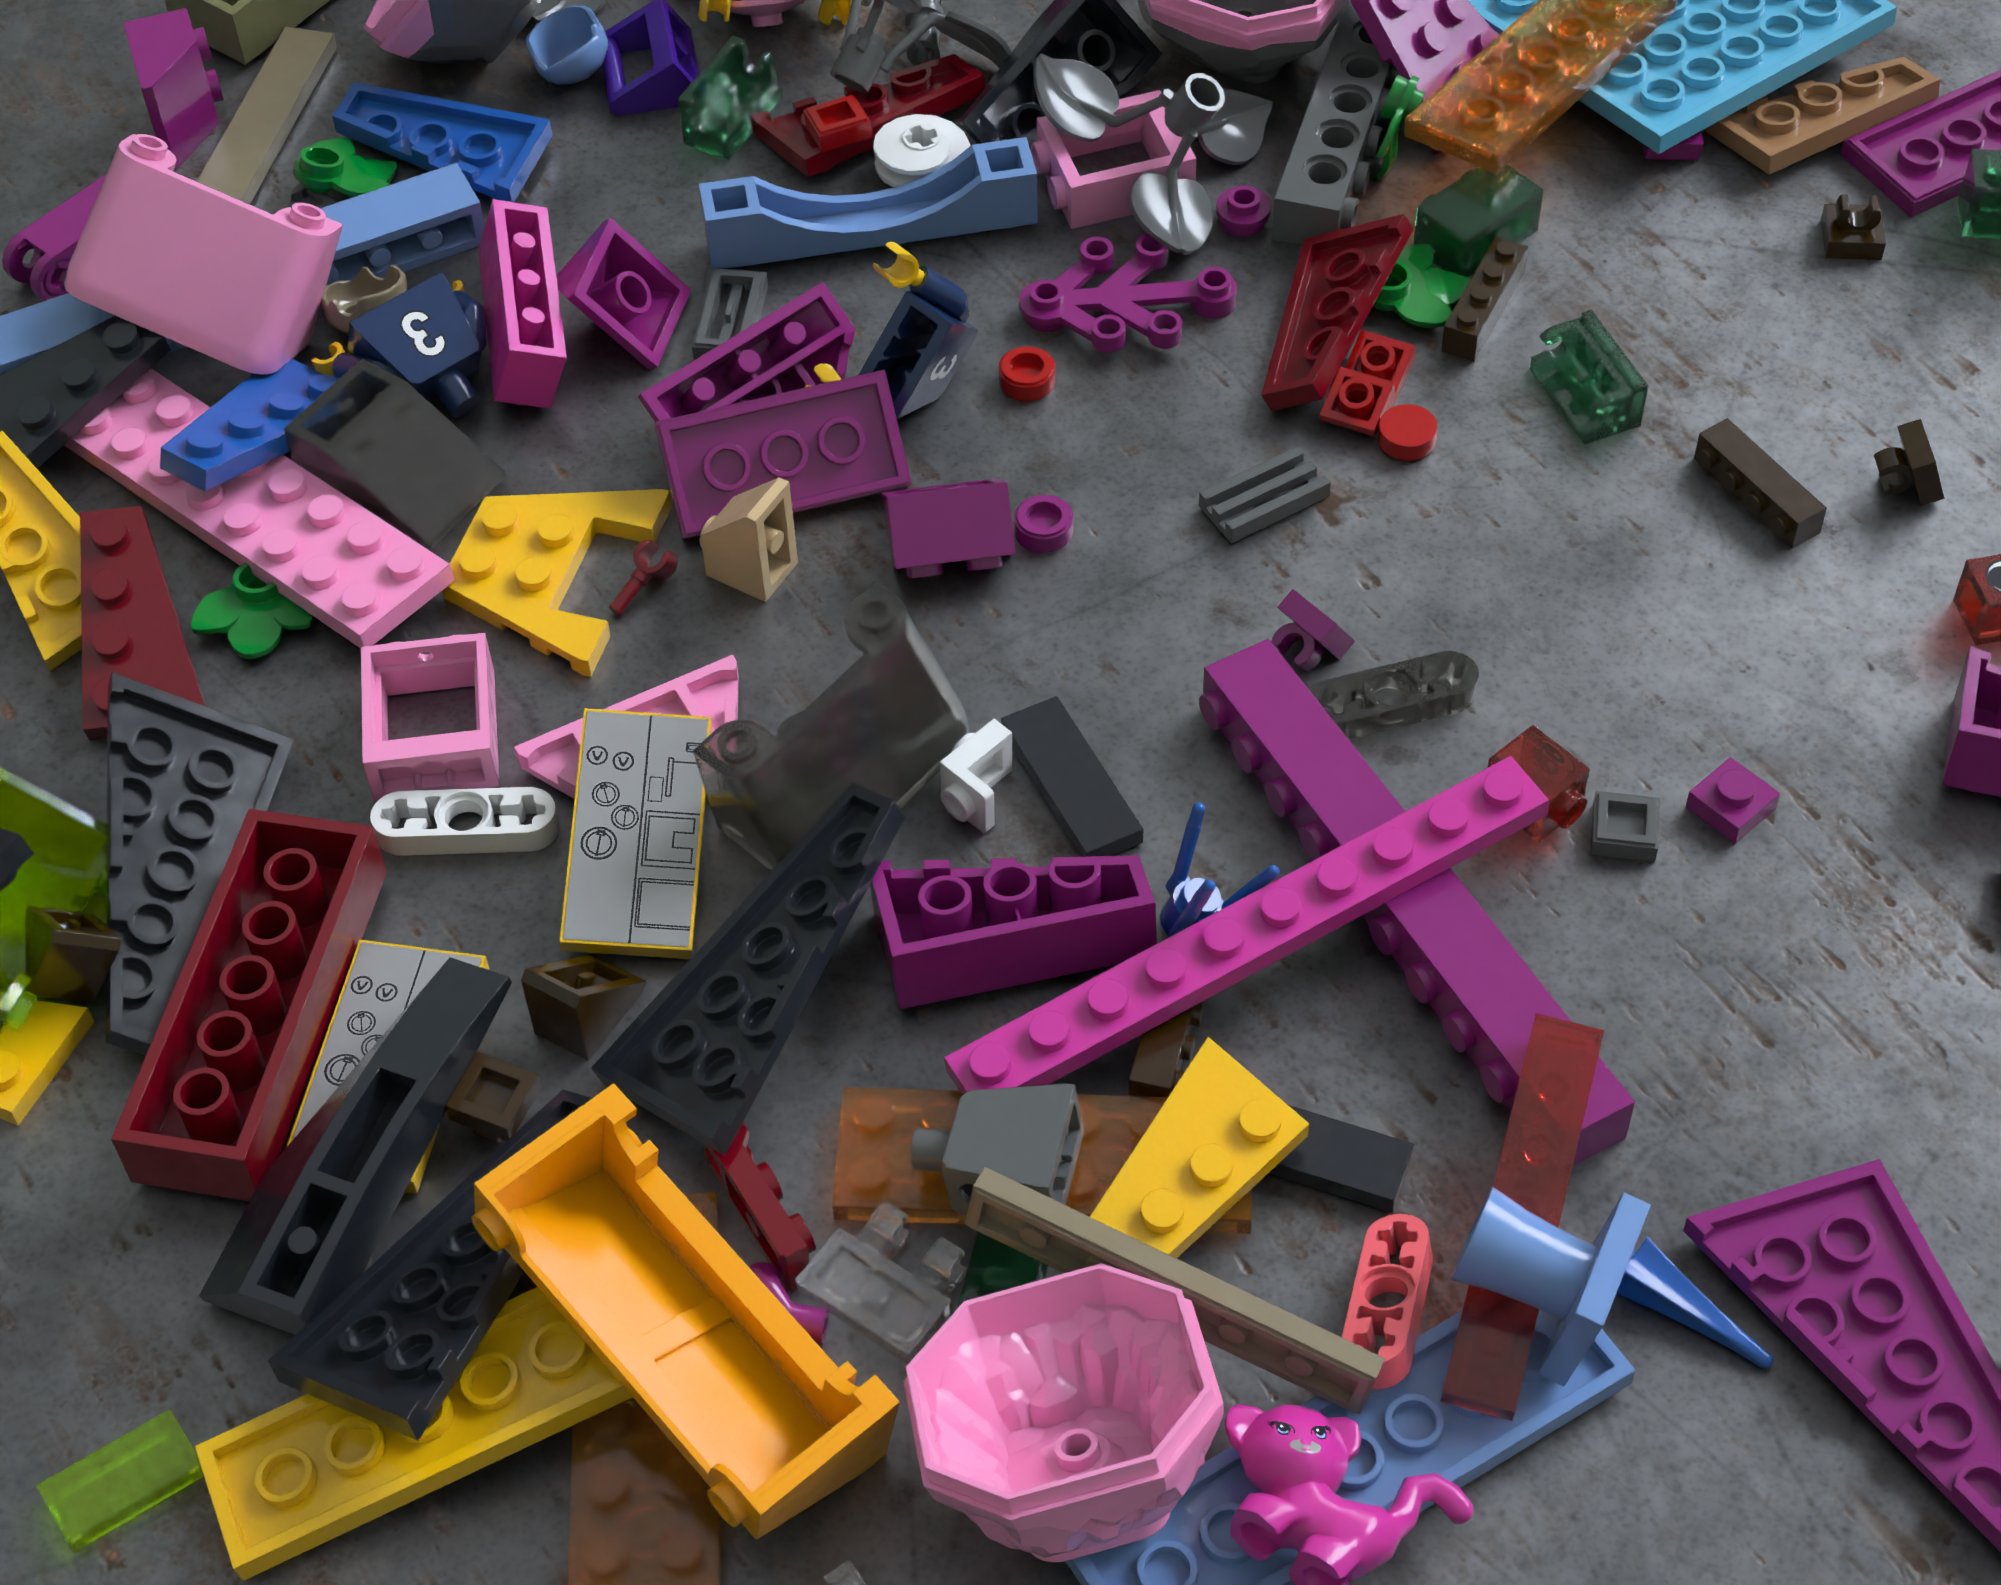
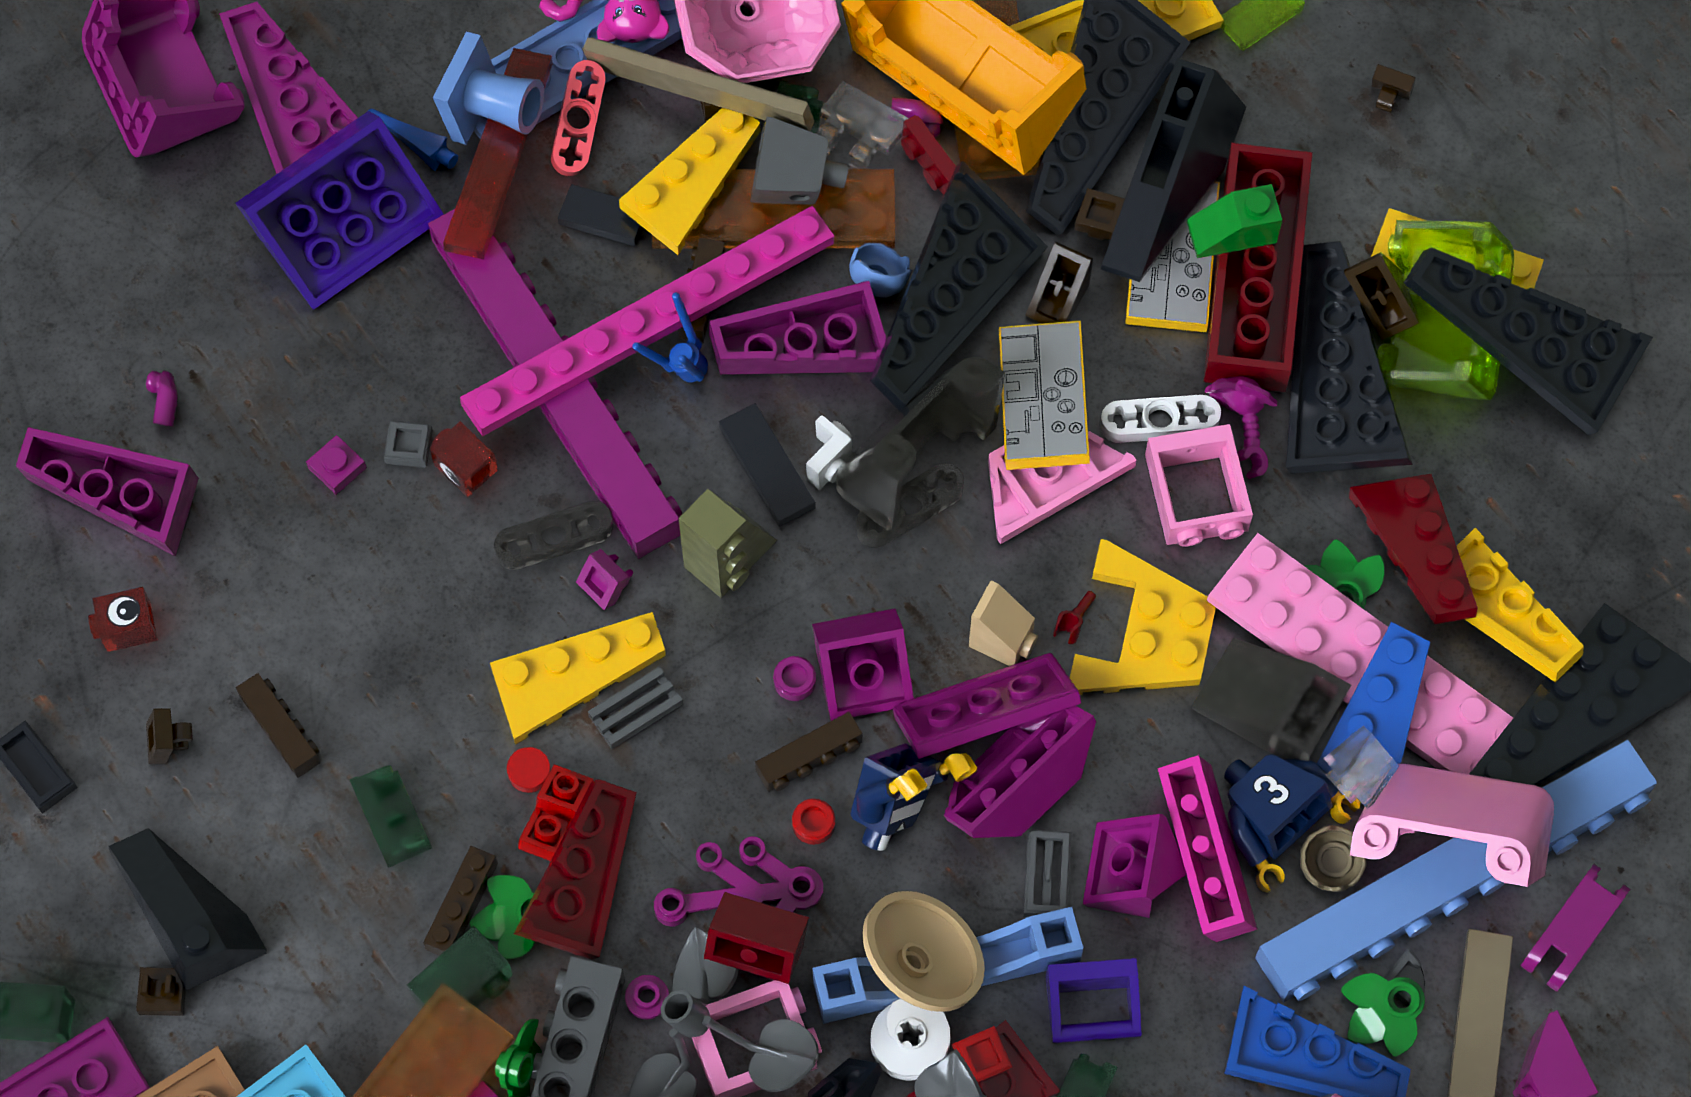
camera: 175 degrees right, 15 degrees up
none -> black wedge [109,828,267,991]
none -> dark purple slope [235,111,444,310]
none -> yellow wing [490,612,666,745]
none -> olive wedge [679,489,777,598]
none -> dark red brick [704,892,809,984]
none -> dark brown piece [755,712,863,792]
none -> medium blue hair [849,243,912,298]
none -> tan dish [863,891,985,1012]
none -> dark purple tile [1046,958,1142,1043]
none -> green slope [1187,184,1282,258]
none -> magenta piece [1205,376,1277,479]
none -> clear slope [1323,726,1399,809]

